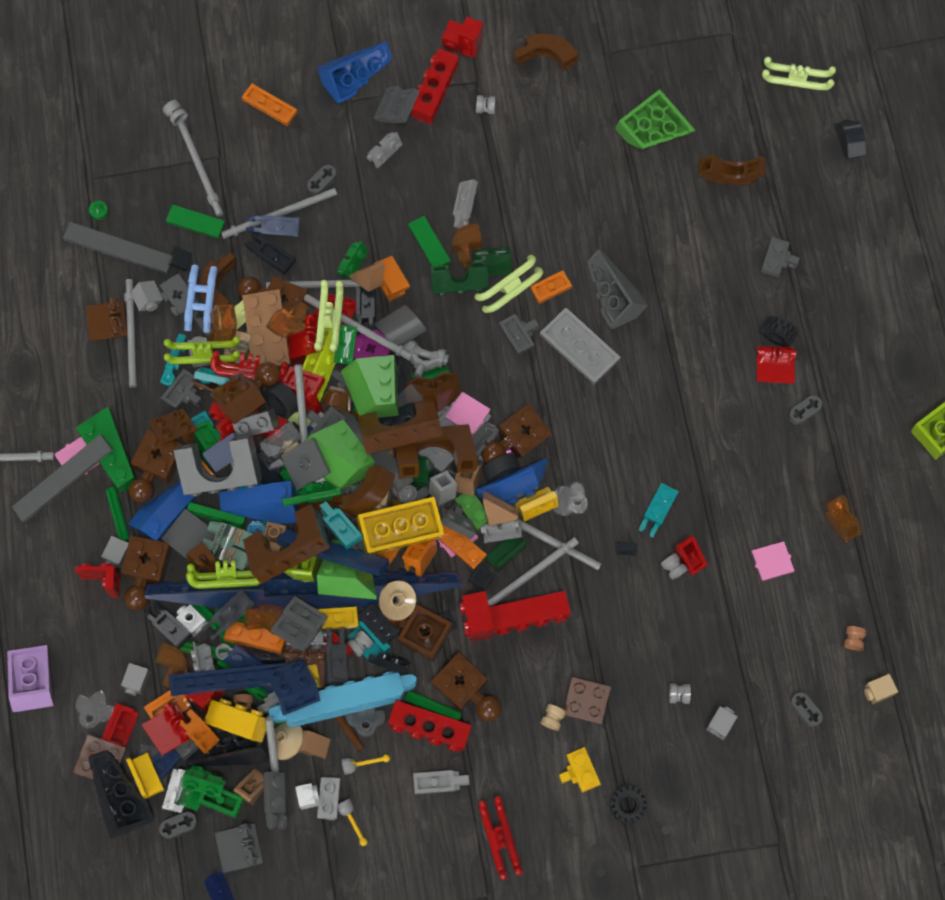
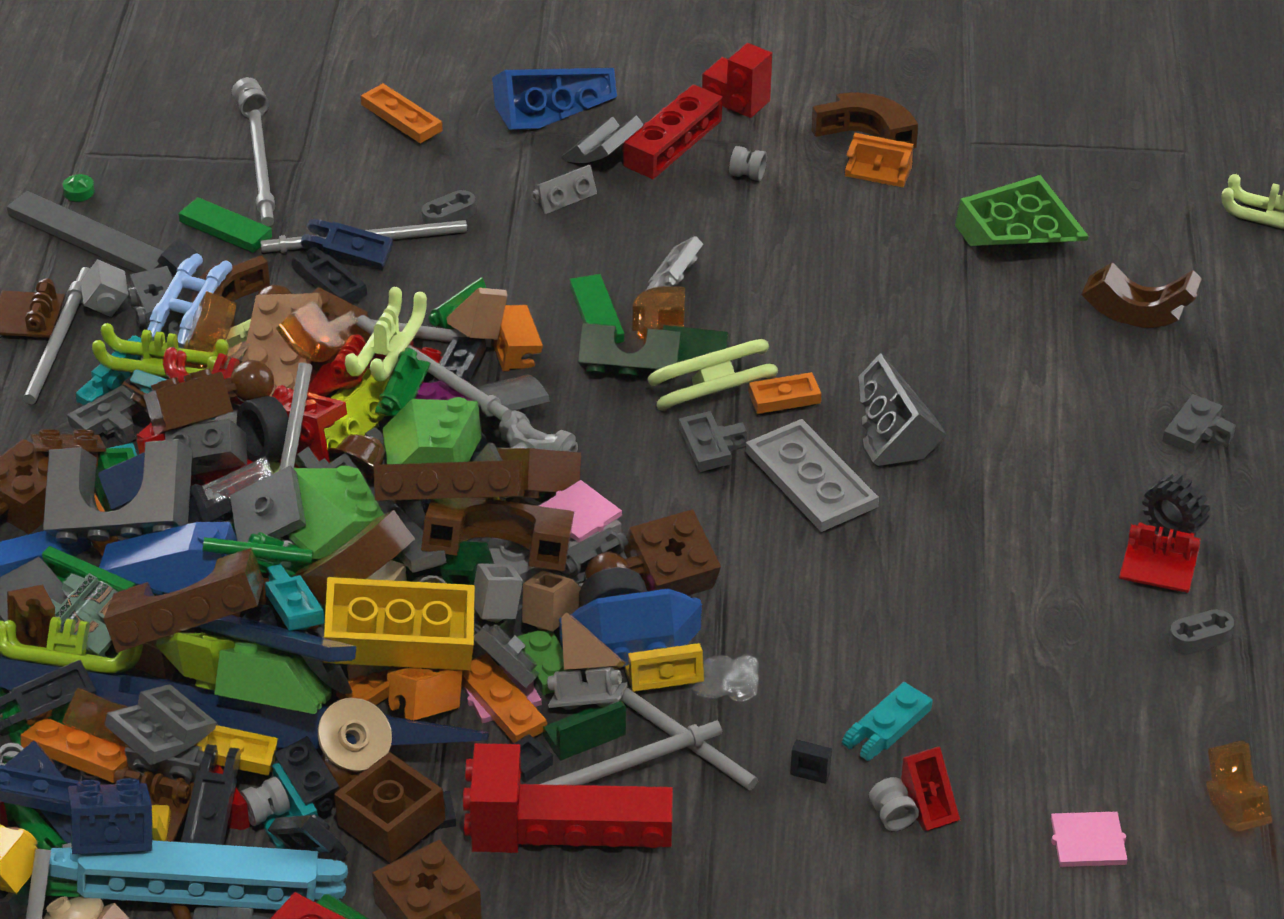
camera: 15 degrees right, 30 degrees down
none -> orange hinge [845,133,914,188]

